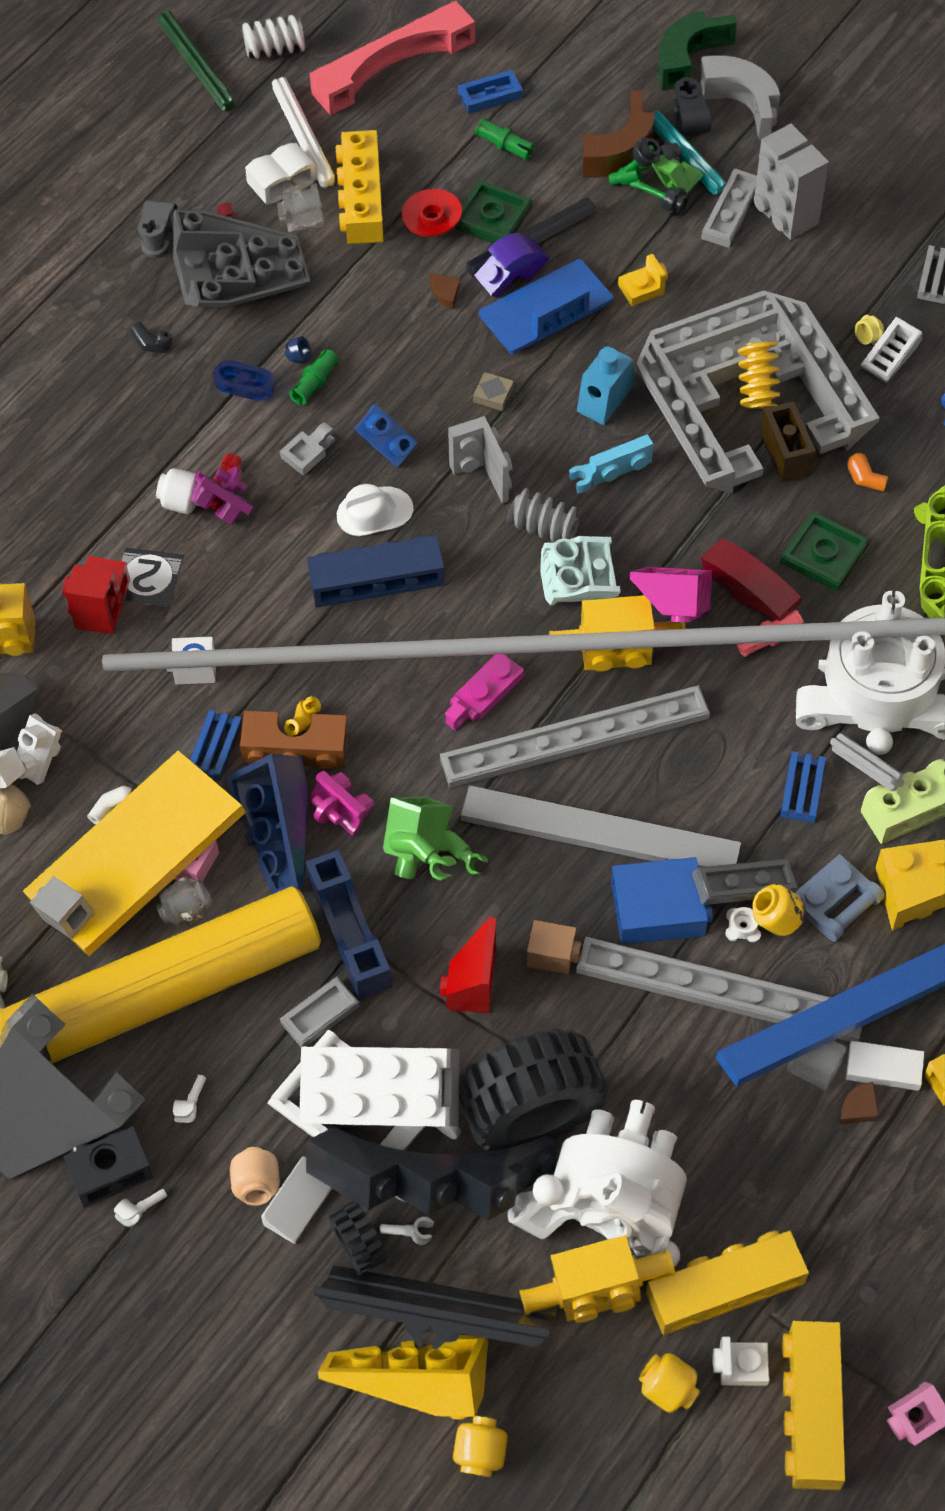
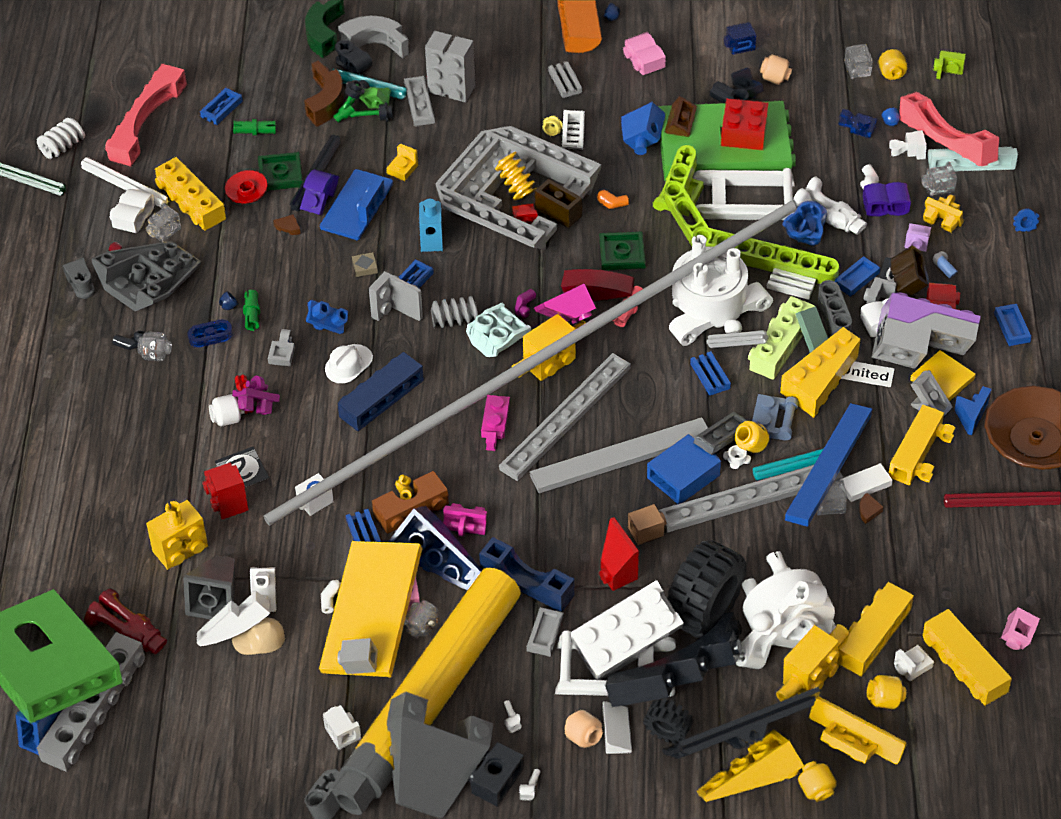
camera: 35 degrees left, 10 degrees down
white hand [380,1217,434,1245] -> none
bright green torso [383,796,488,880] -> none
medium azure plate [569,434,653,493] -> none
none -> clear head [138,331,172,361]
none -> blue tile [399,259,434,288]
none -> red bracket [512,203,538,225]
none -> magenta arm [514,289,536,318]
none -> teal axle [753,448,824,481]
none -> yellow bracket [809,696,906,764]

